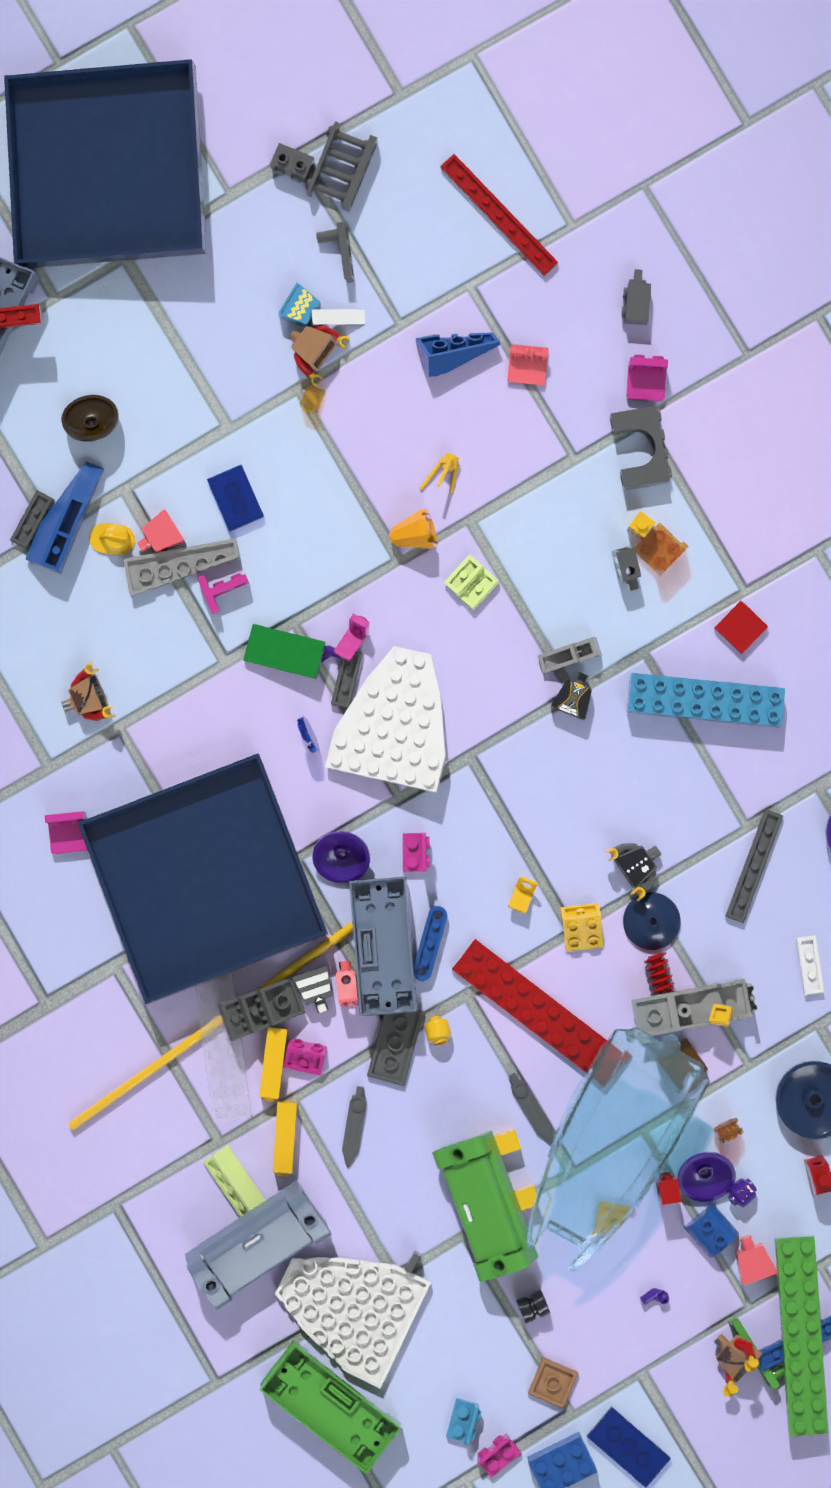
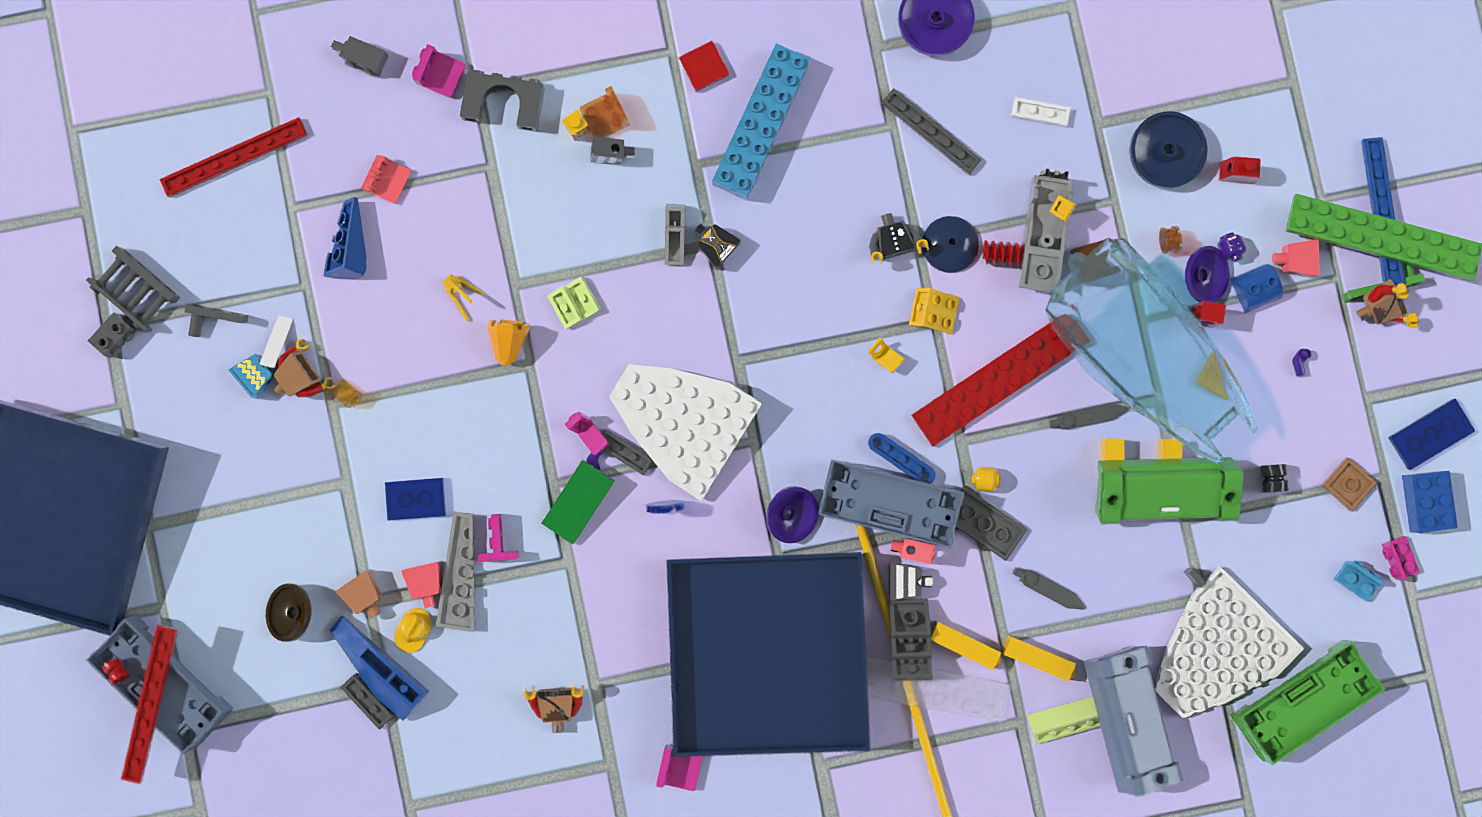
camera: 75 degrees left, 0 degrees up
dark pink bracket [283,1039,327,1076] -> none
dark pink bracket [403,833,430,872] -> none
none -> nougat torso [335,570,383,619]

